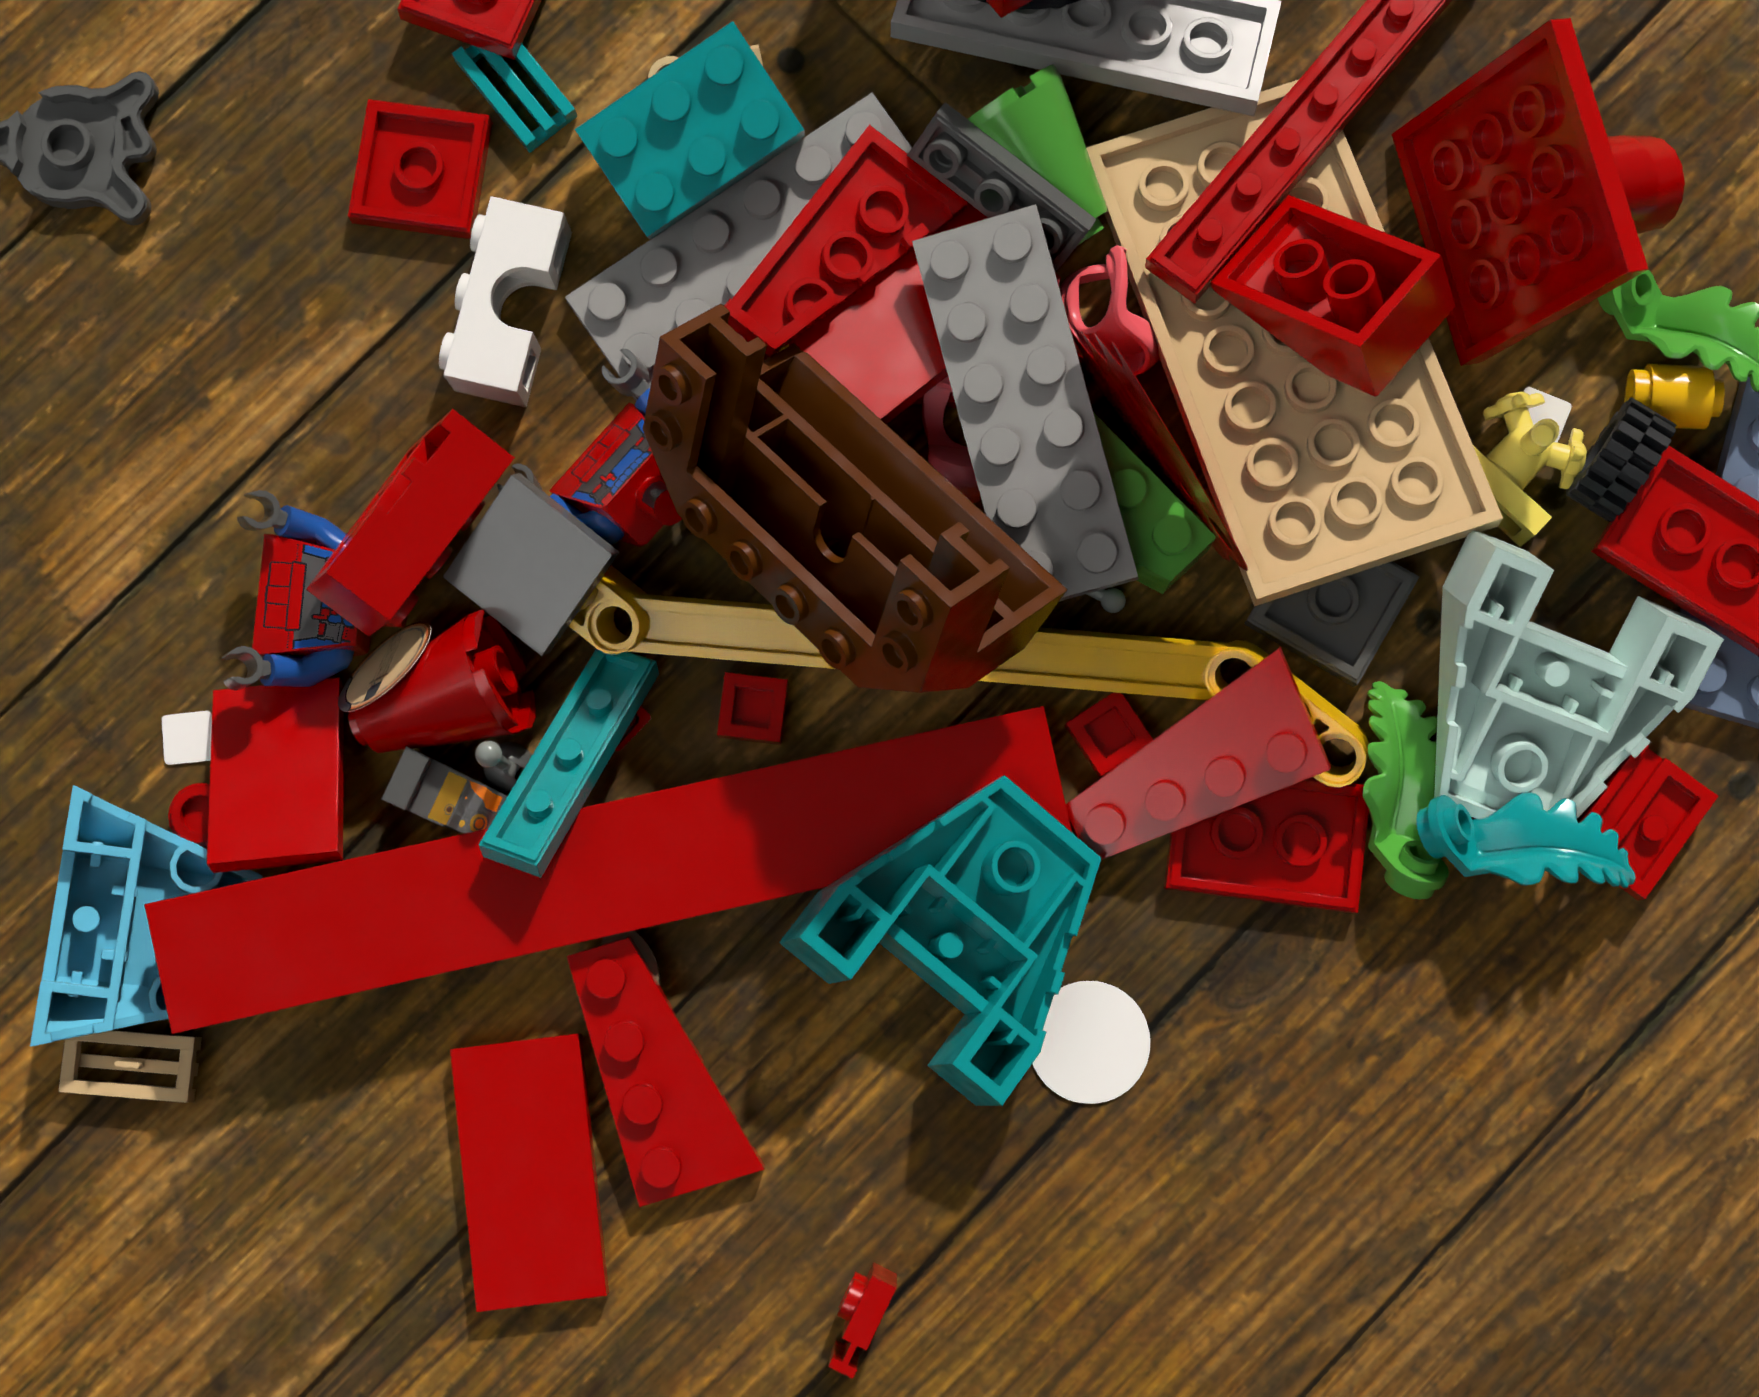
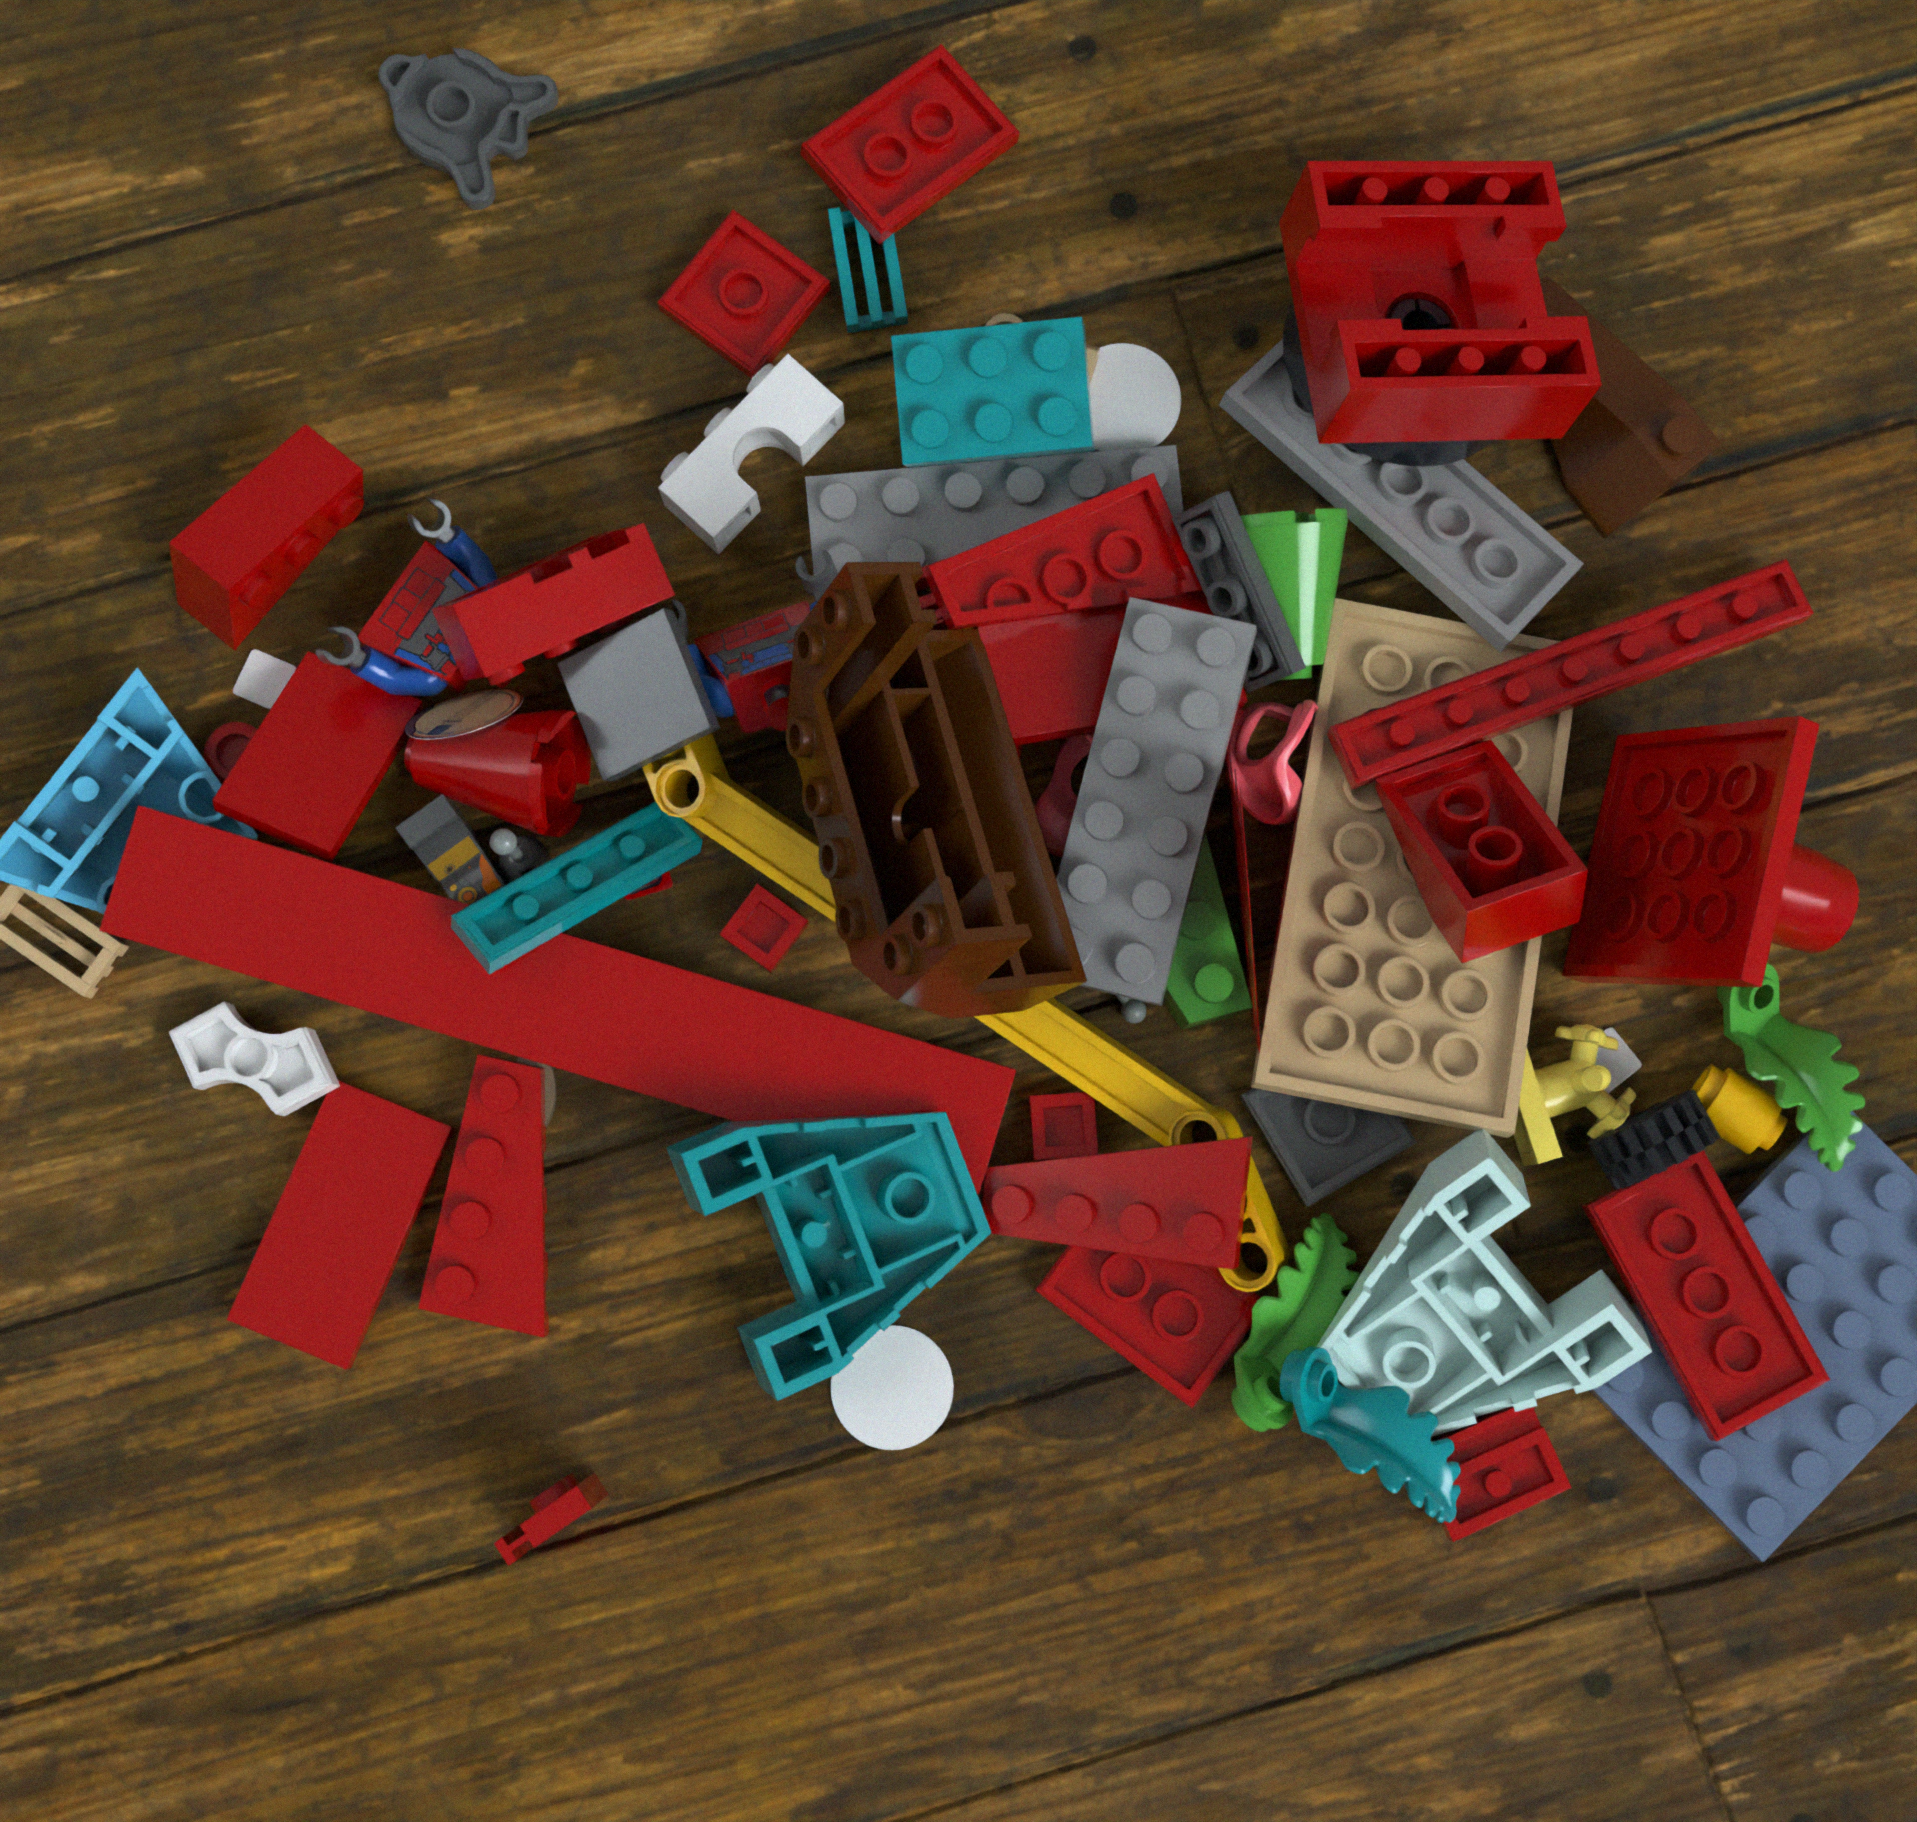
camera: 20 degrees right, 0 degrees up
none -> red wedge [169,423,364,651]
none -> white tile [169,1001,340,1116]
none -> white sticker [1090,343,1181,451]

